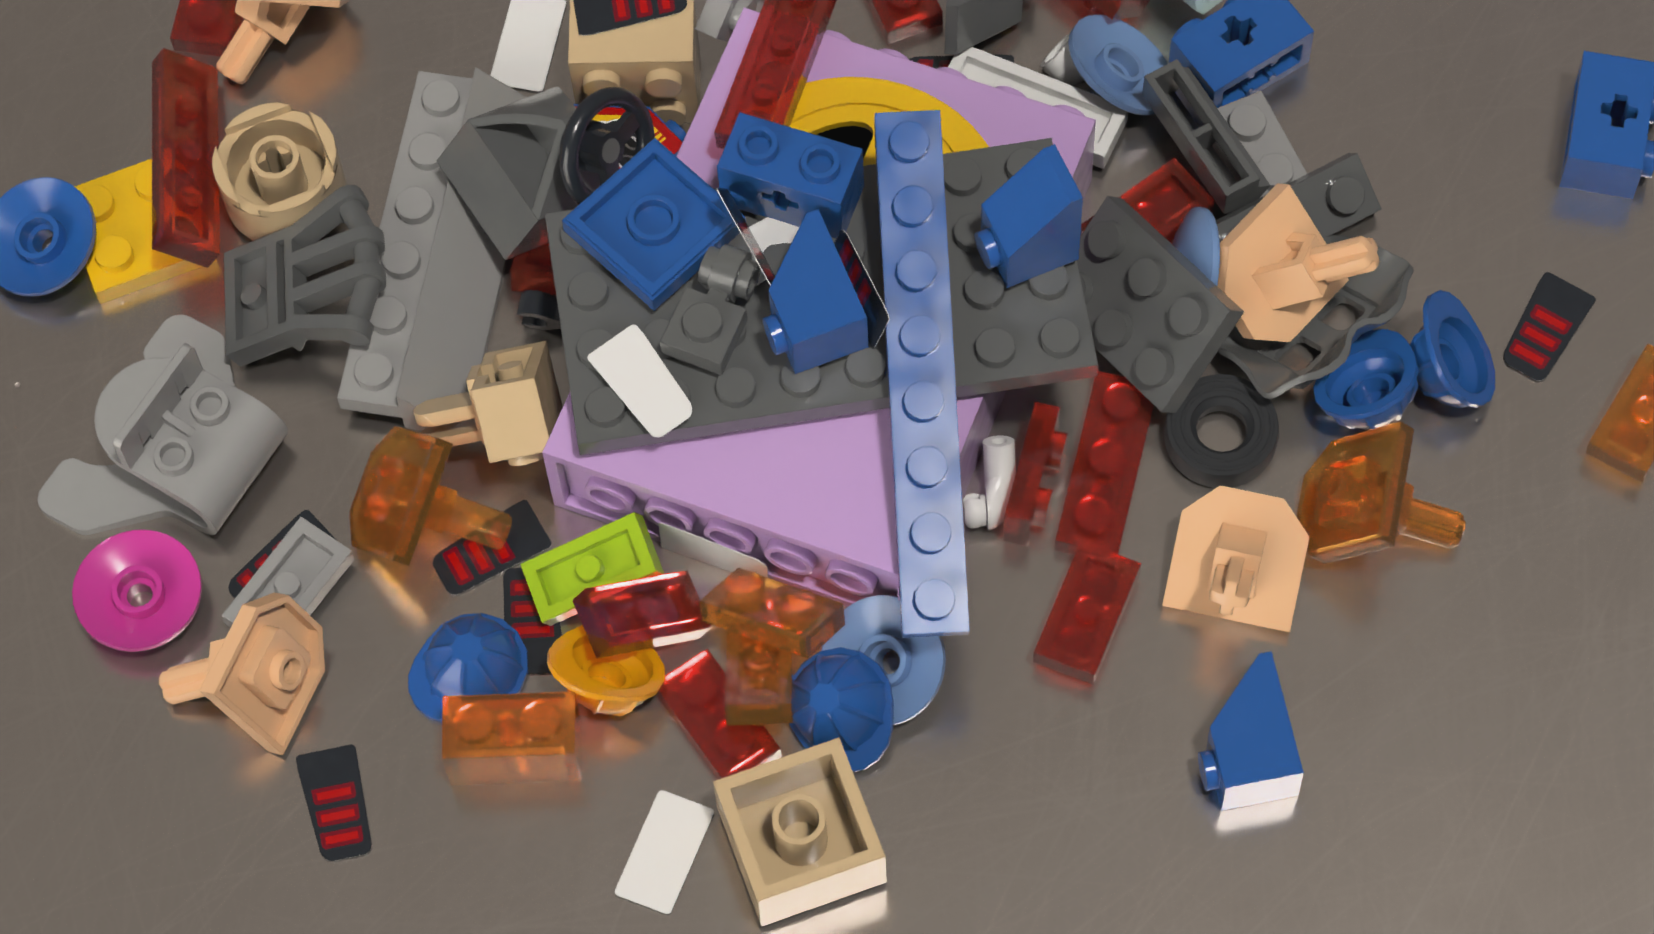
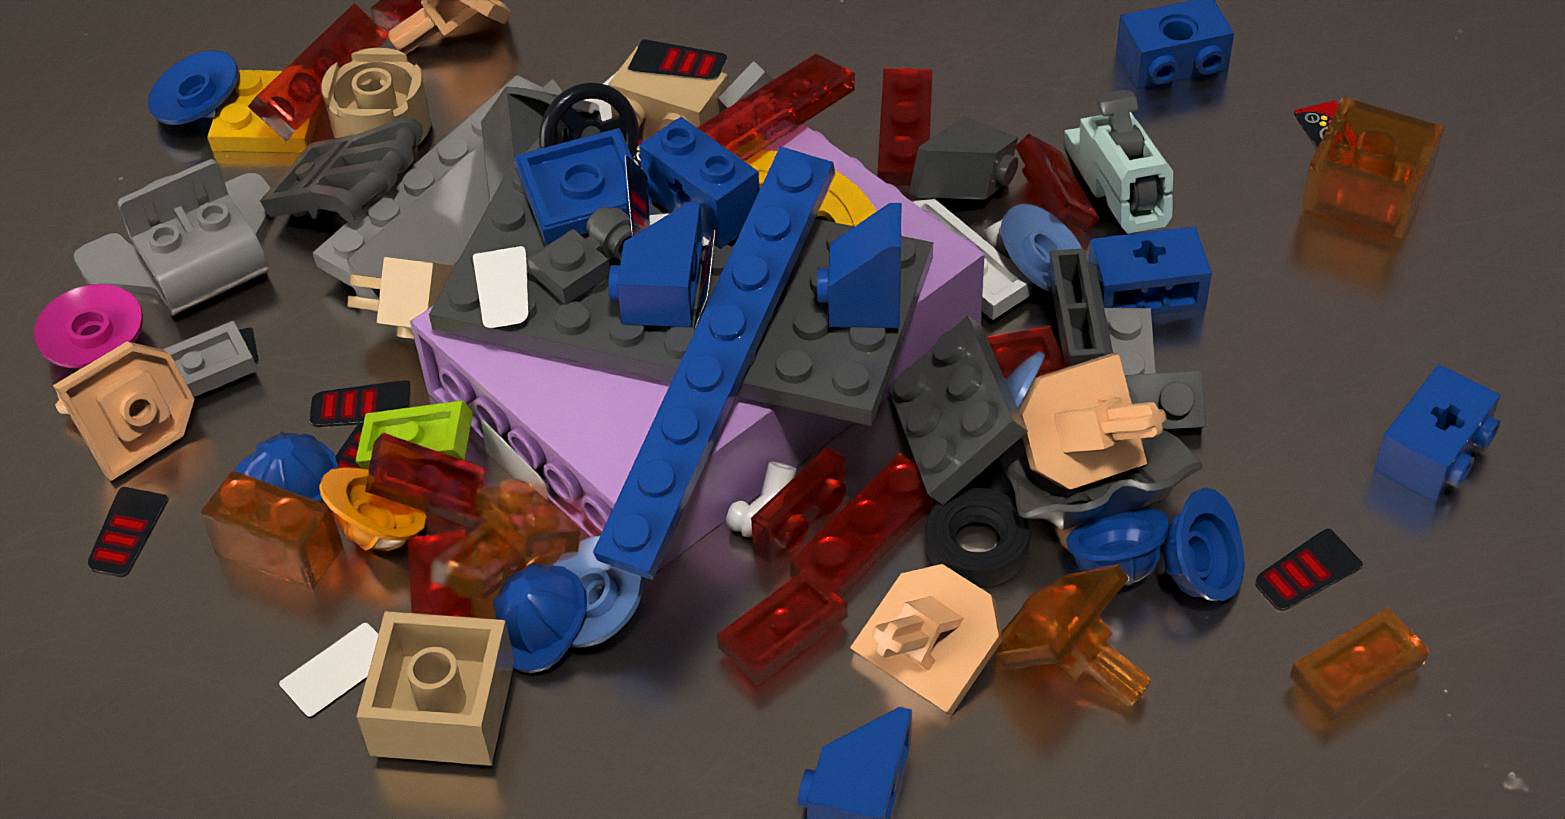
camera: 25 degrees right, 15 degrees down
clear orange piece [349,426,512,566] -> none

